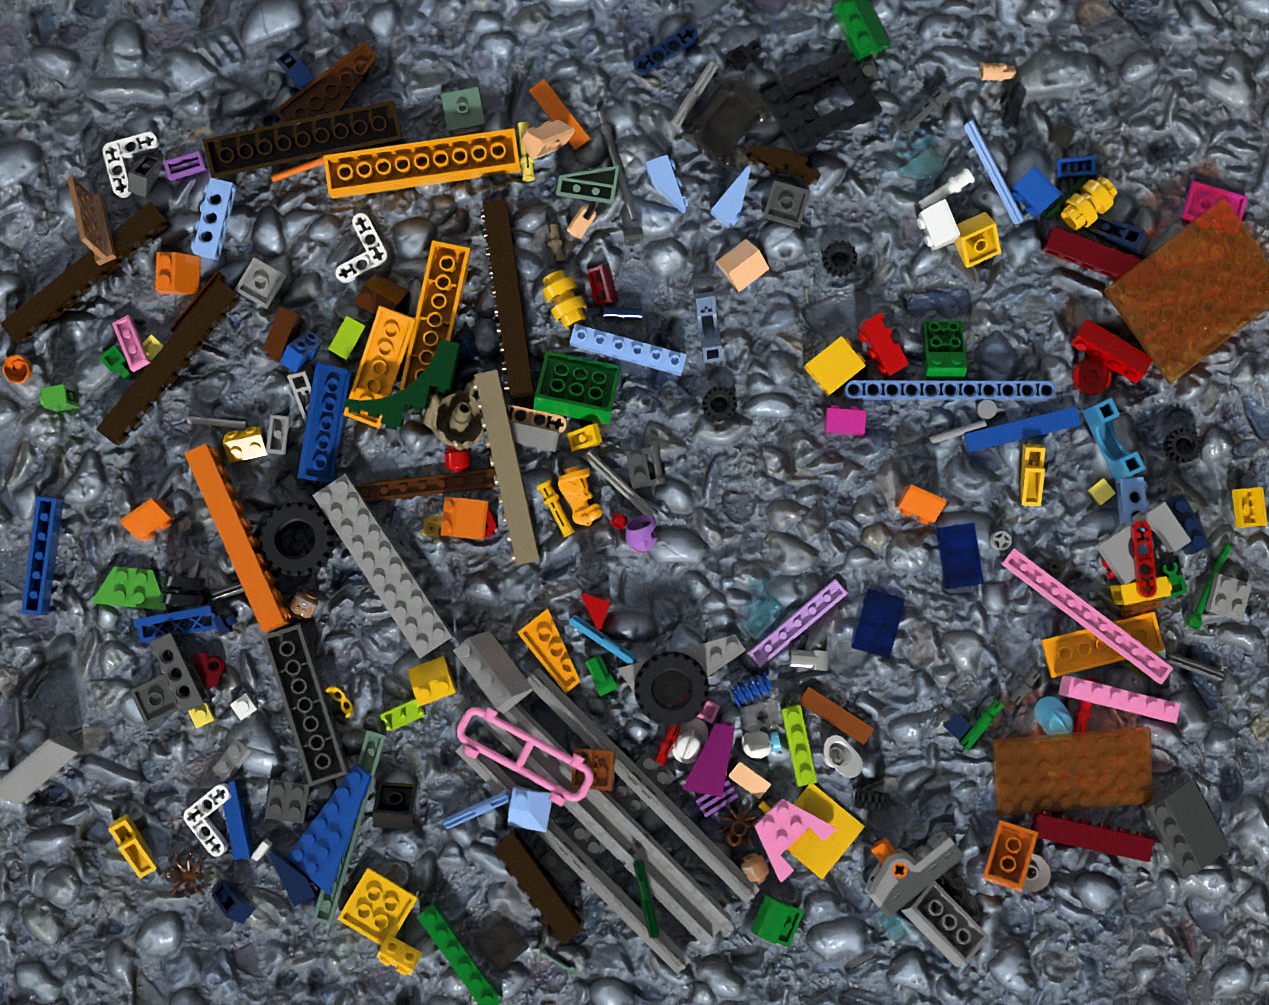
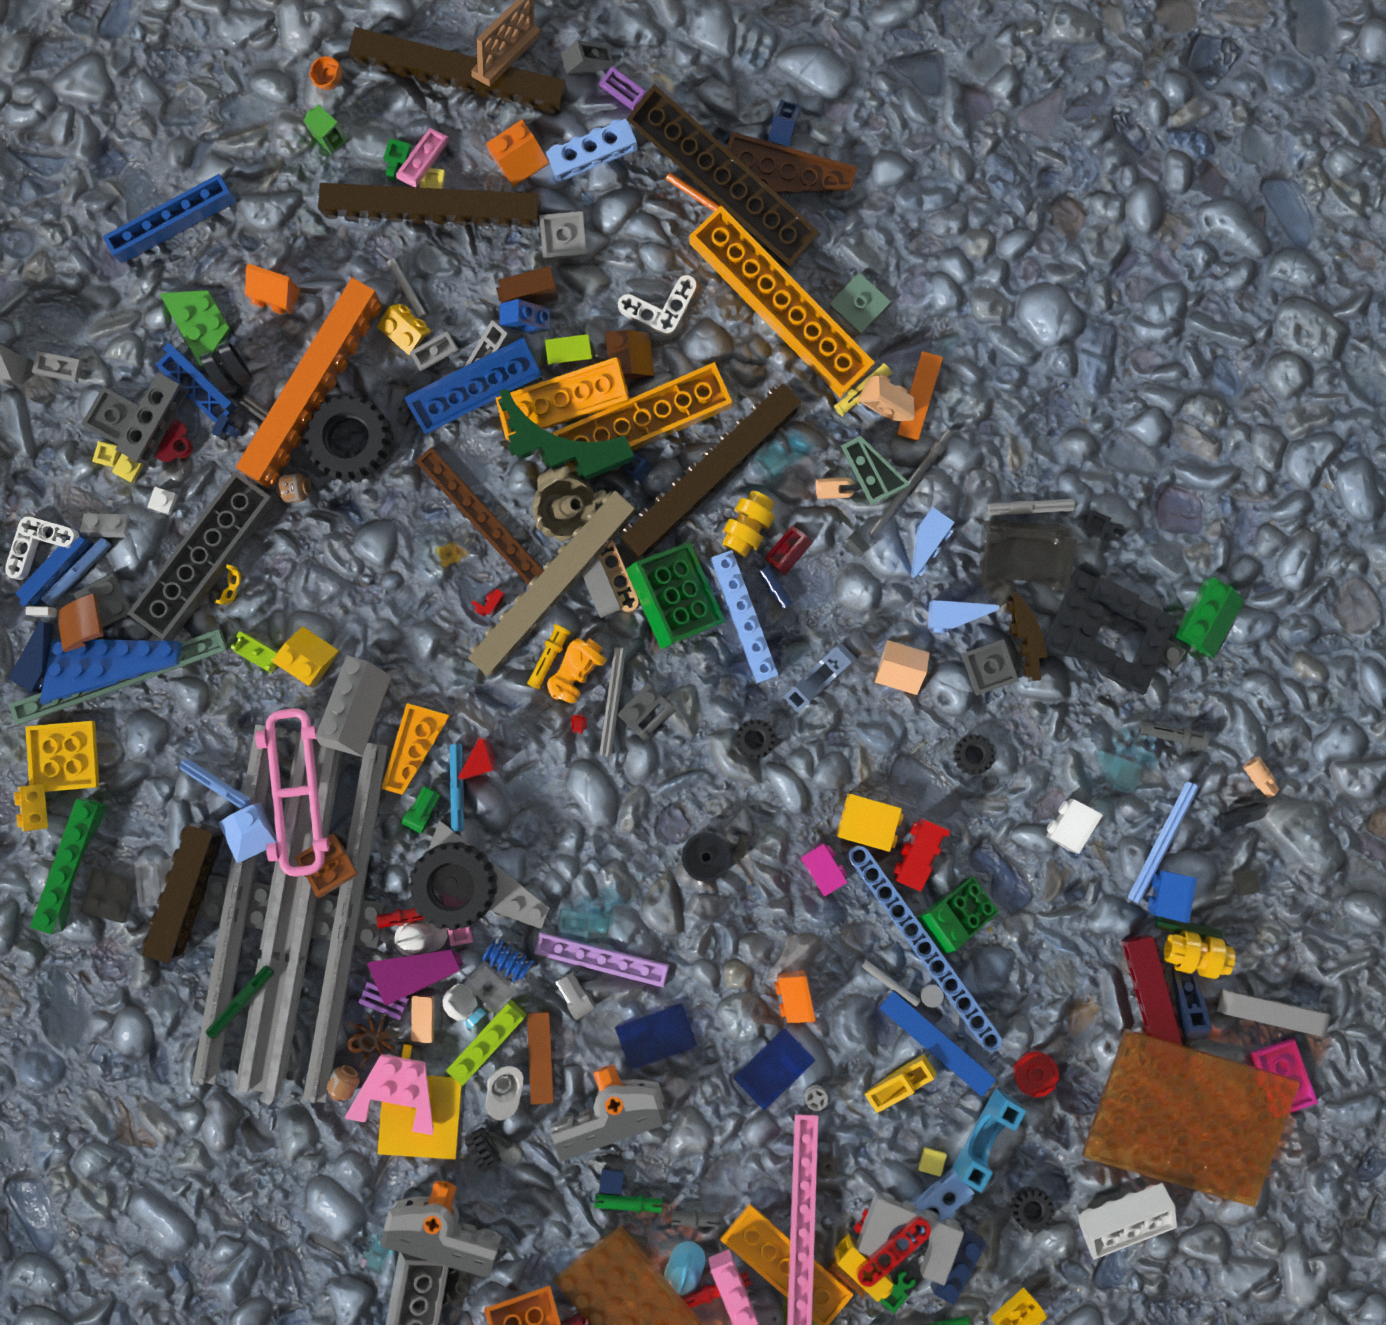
camera: 60 degrees right, 0 degrees up
white beam [103,132,159,198] -> none
reddish brown axle [170,271,225,333] -> none
light grey brick [313,474,454,659] -> none
black slope [373,782,417,830] -> none
orange slope [440,497,488,540] -> none
red head [444,446,470,473] -> none
sand green hinge [540,949,576,975] -> none
dark tan pin [546,224,565,265] -> none
yellow slope [567,423,602,452] -> none
medium lavender helmet [625,515,657,552] -> none
dark blue beam [634,25,698,76] -> none
green brick [750,895,804,947] -> none
white pin [918,167,975,210] -> none
yellow slope [954,212,1001,268] -> none
blue slope [1056,156,1097,178] -> none
red brick [1070,319,1153,383] -> none
none -> light grey plate [32,351,83,383]
none -> medium blue axle [42,537,111,606]
none -> dark orange slope [57,594,104,652]
none -> light yellow tile [92,441,120,468]
none -> piece [551,1064,669,1162]
none -> black wheel [681,832,731,882]
none -> clear light blue slope [754,445,788,483]
none -> white slope [1078,1183,1177,1260]
none -> light grey beam [1217,989,1330,1037]

